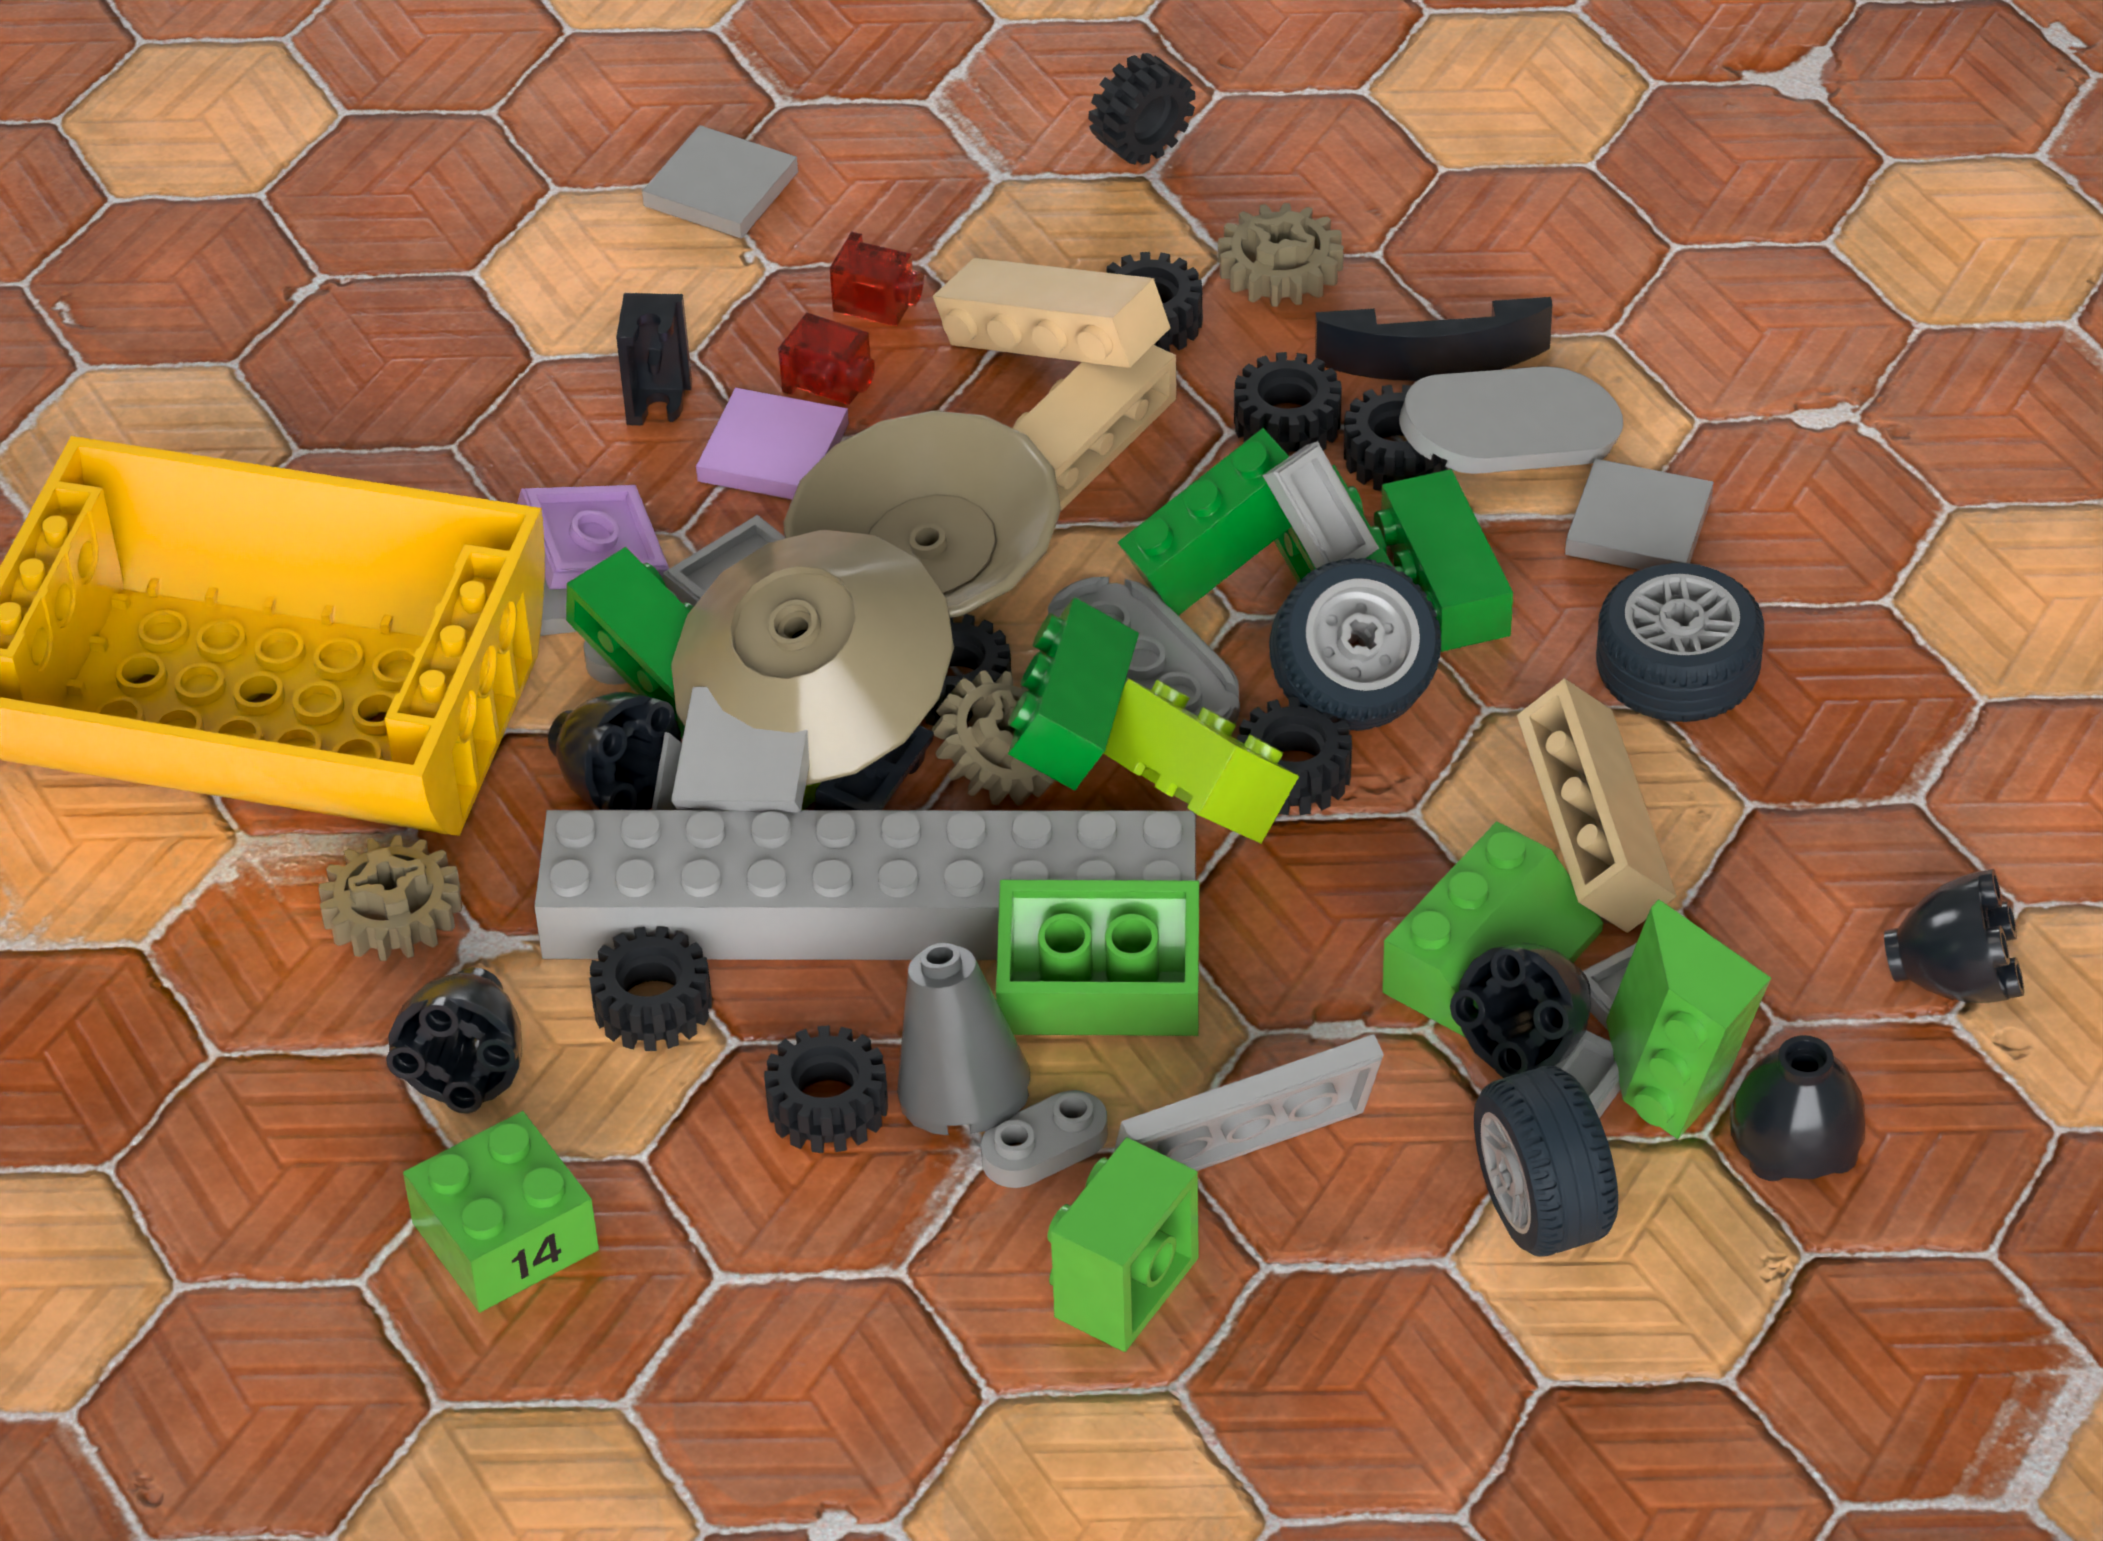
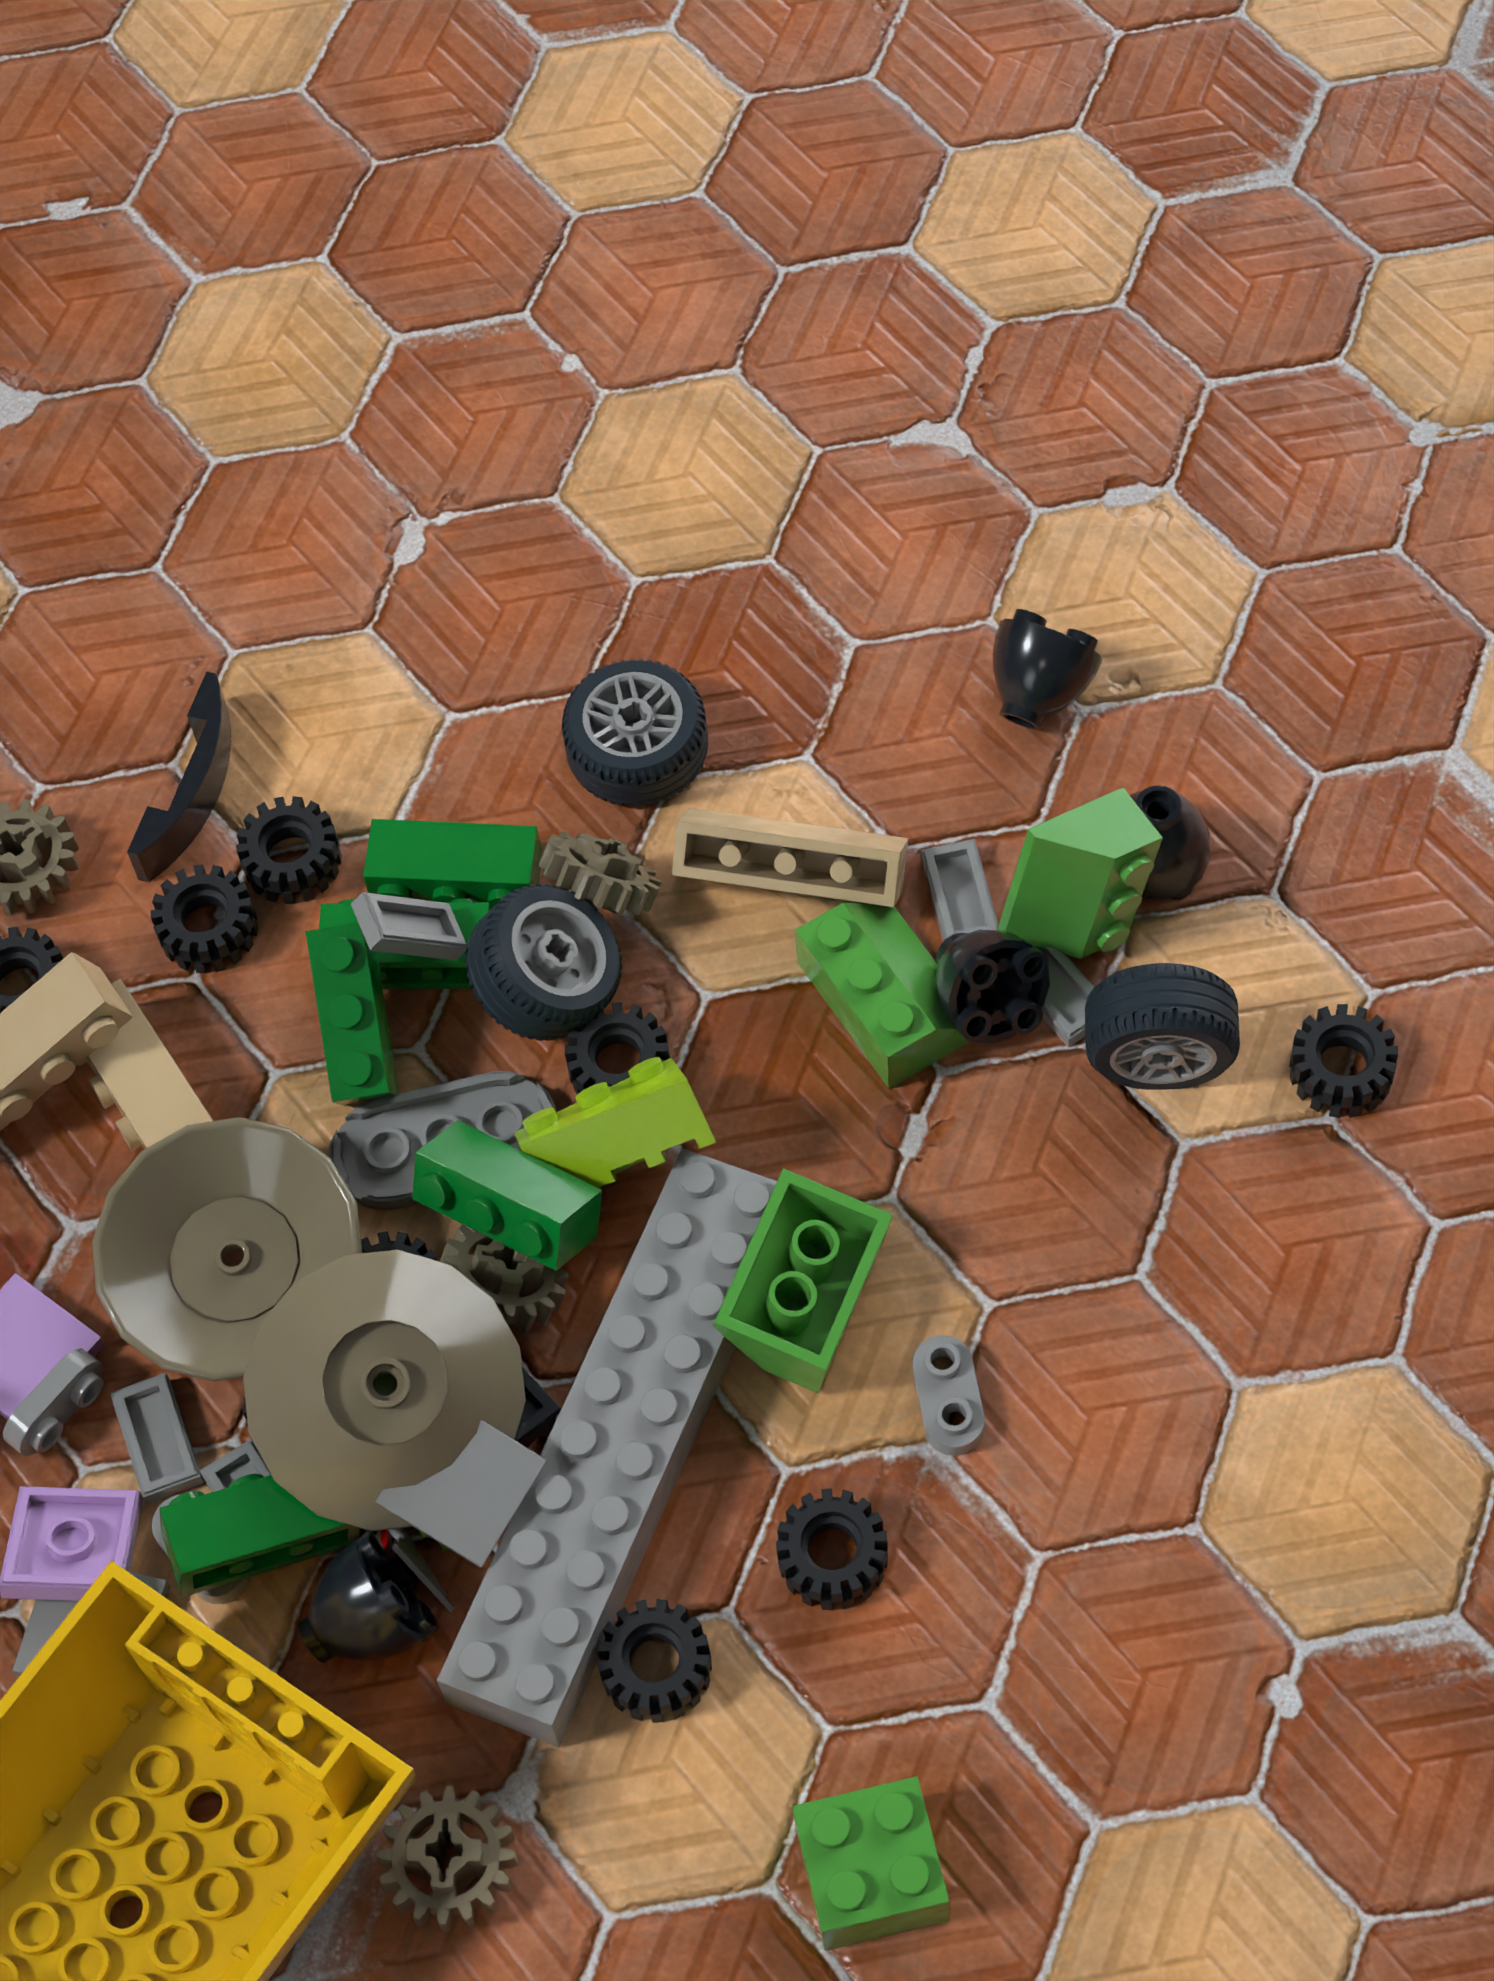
camera: 65 degrees left, 15 degrees up
black piece [386,967,522,1114] -> none
dark grey cone [897,943,1031,1135] -> none
bright green brick [1047,1137,1199,1352] -> none
light grey tile [1114,1034,1384,1171] -> none
light grey tile [1399,366,1623,474] -> none
light grey tile [1565,458,1714,570] -> none
none -> light grey plate [3,1348,104,1456]
none -> dark tan gear [538,832,661,915]
none -> black tyre [1289,1004,1398,1118]

